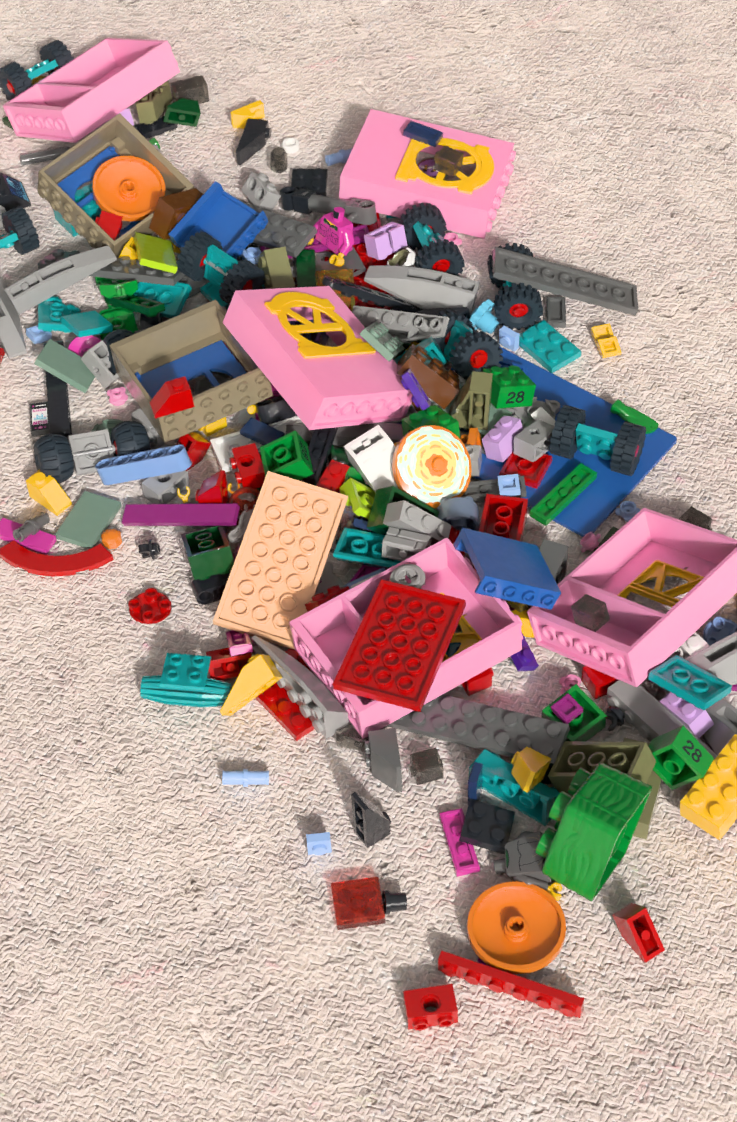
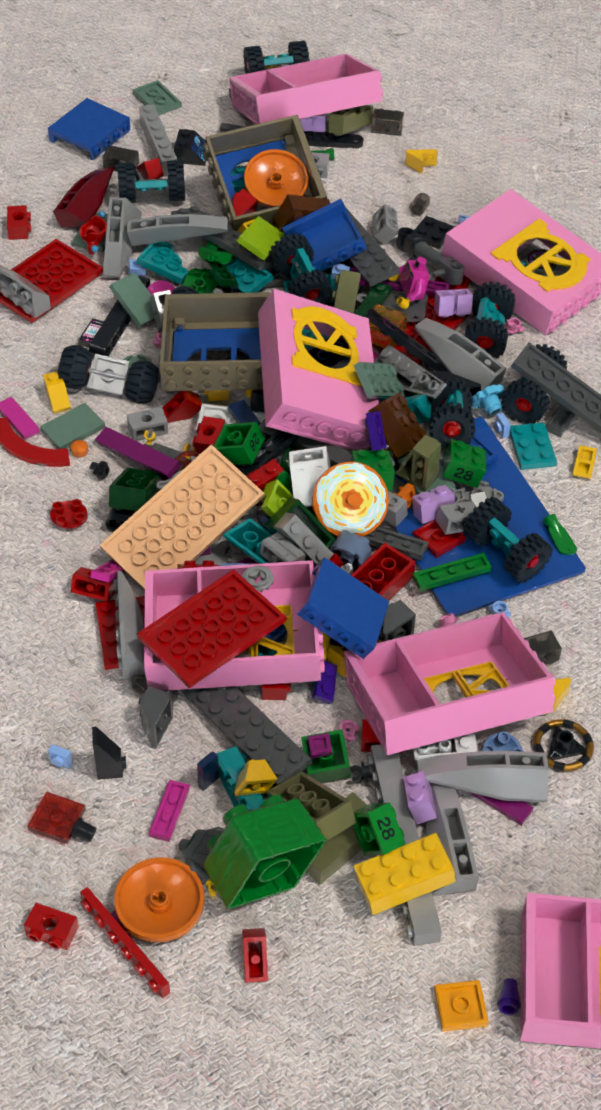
camera: 25 degrees right, 0 degrees up
dark grey pin [13,512,50,542] -> none
teal tile [61,310,113,338] -> none
beam [95,444,192,485] -> none
teal plate [140,653,232,708] -> none
red slope [149,376,195,419] -> none
dark green slope [163,98,201,127] -> none
red slope [196,470,229,504] -> none
yellow slope [220,654,283,716] -> none
light blue pin [222,768,269,787] -> none
black slope [236,119,272,165] -> none
white tile [282,138,299,154] -> none
olive hair [387,247,415,267] -> none
dark blue tile [403,121,443,147] -> none
clear smoke brick [407,747,443,785] -> none
clear smoke brick [434,145,464,178] -> none
black plate [459,798,515,854] -> none
light blue plate [497,474,521,496] -> none
clear smoke brick [571,594,610,632] -> none
teal plate [648,655,732,711] -> none

